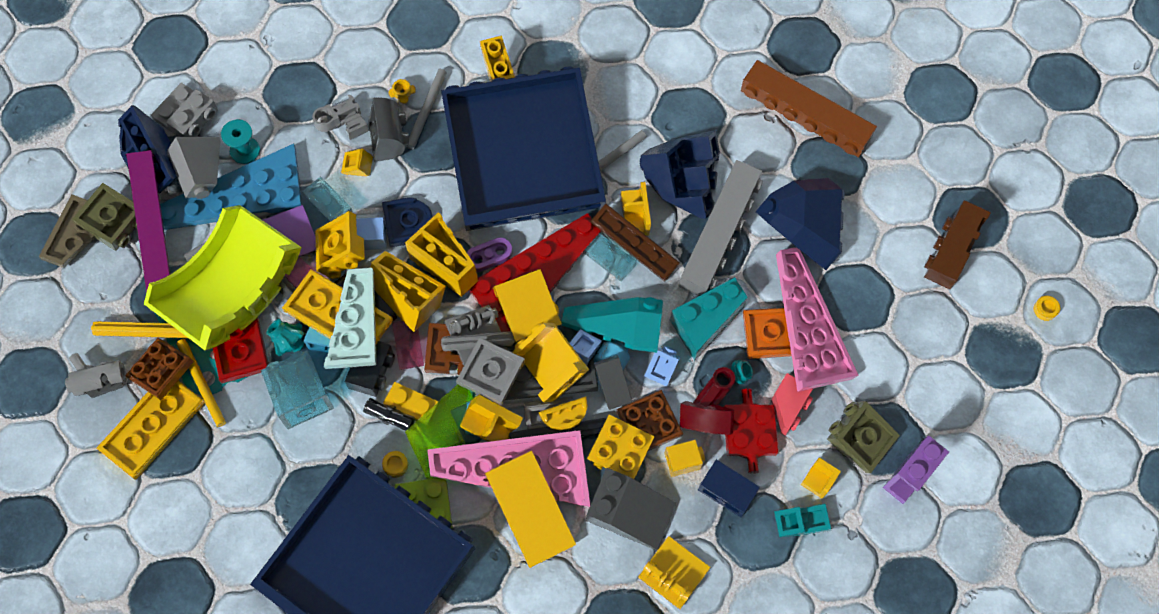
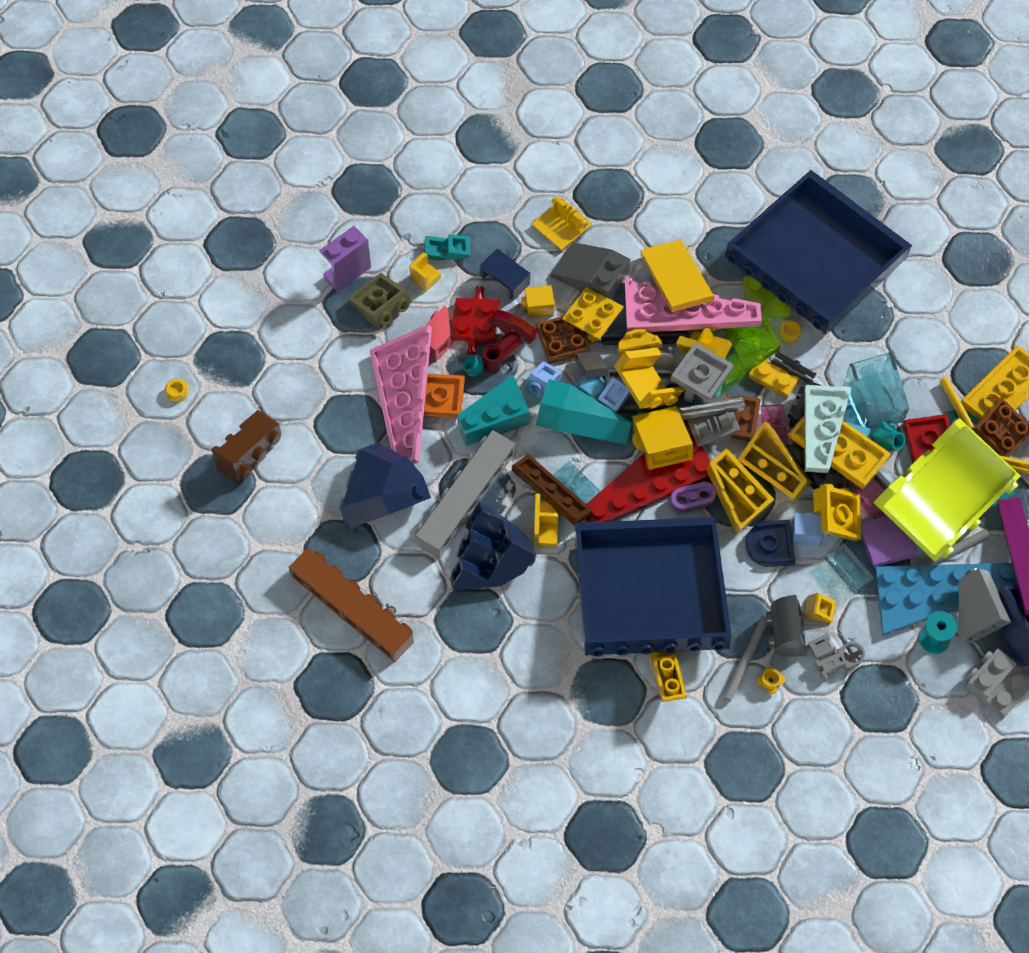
camera: 170 degrees left, 5 degrees down
light grey bar [598,130,646,171] -> none

